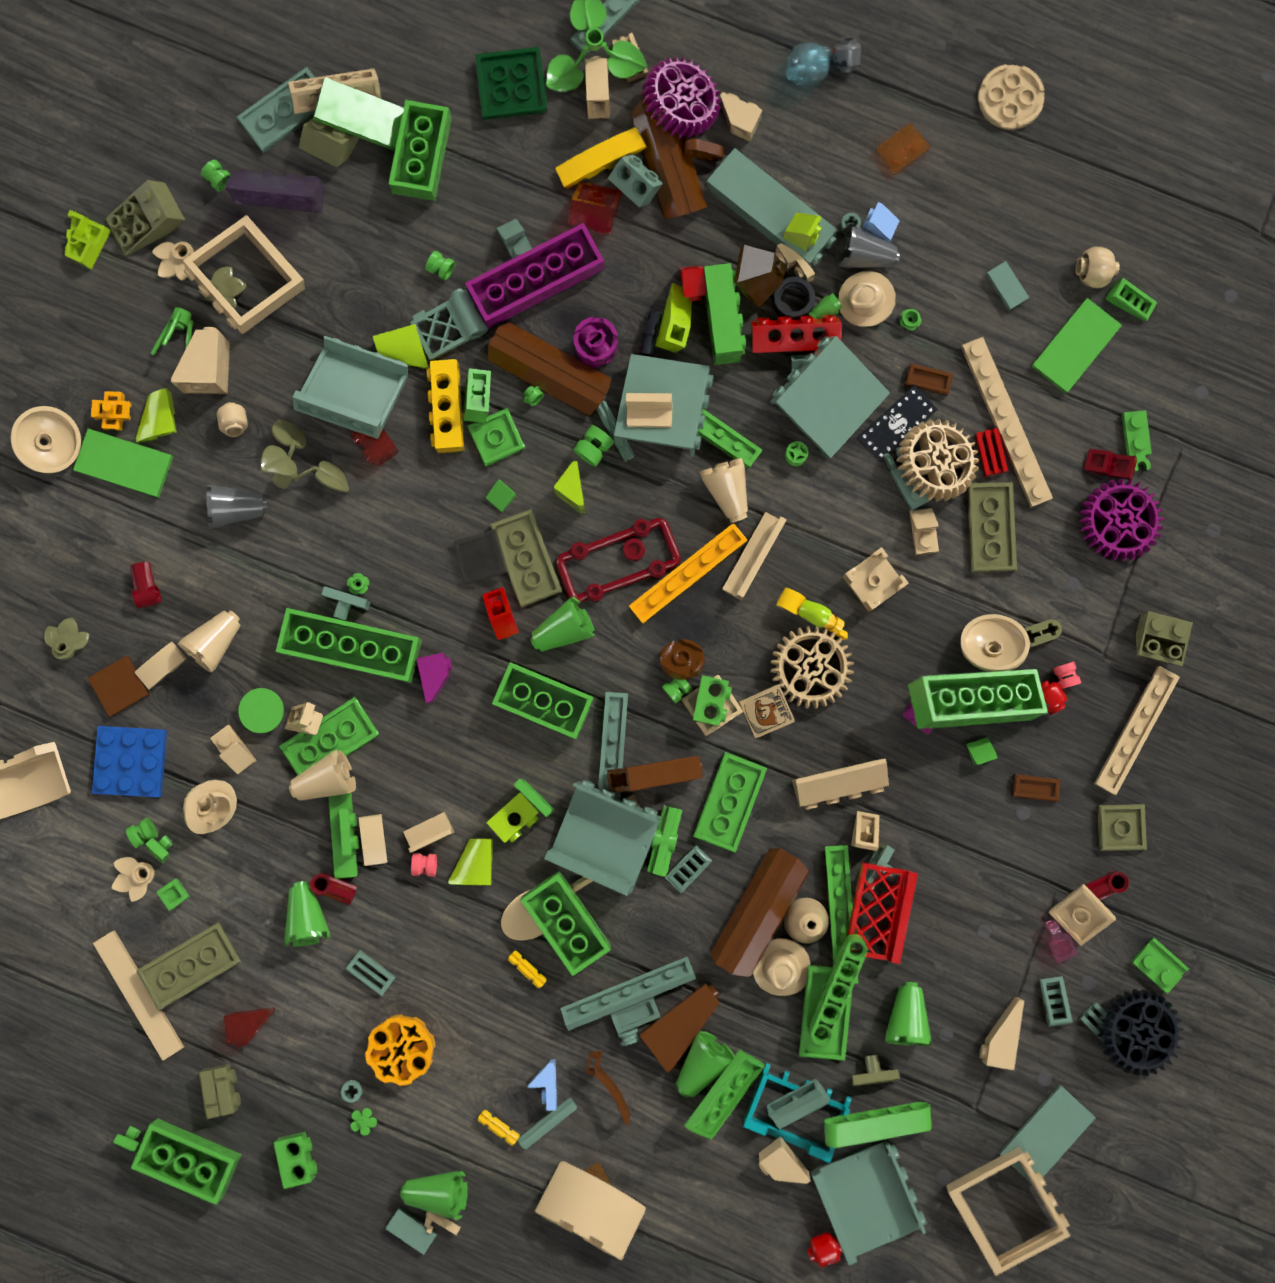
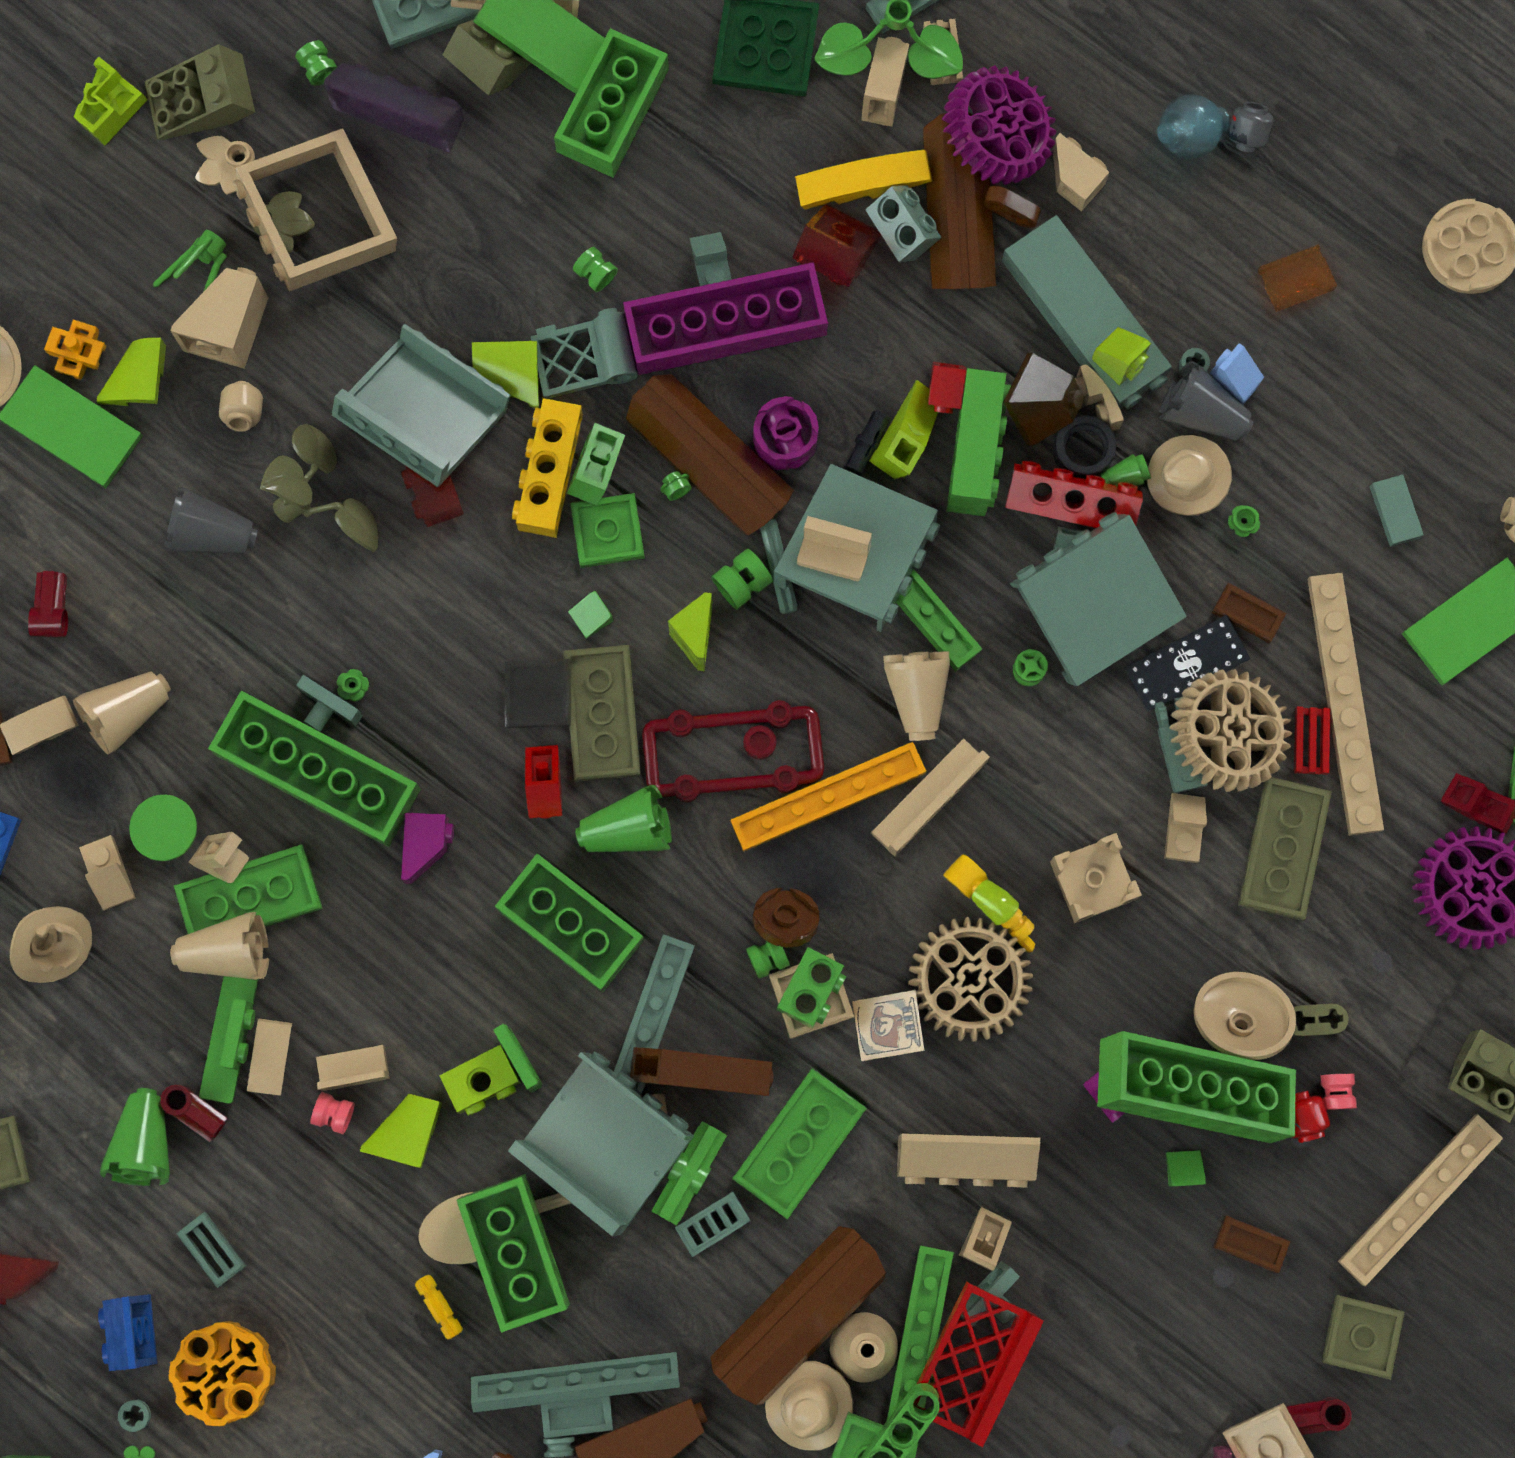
camera: 10 degrees right, 5 degrees down
none -> blue slope [98,1294,158,1371]

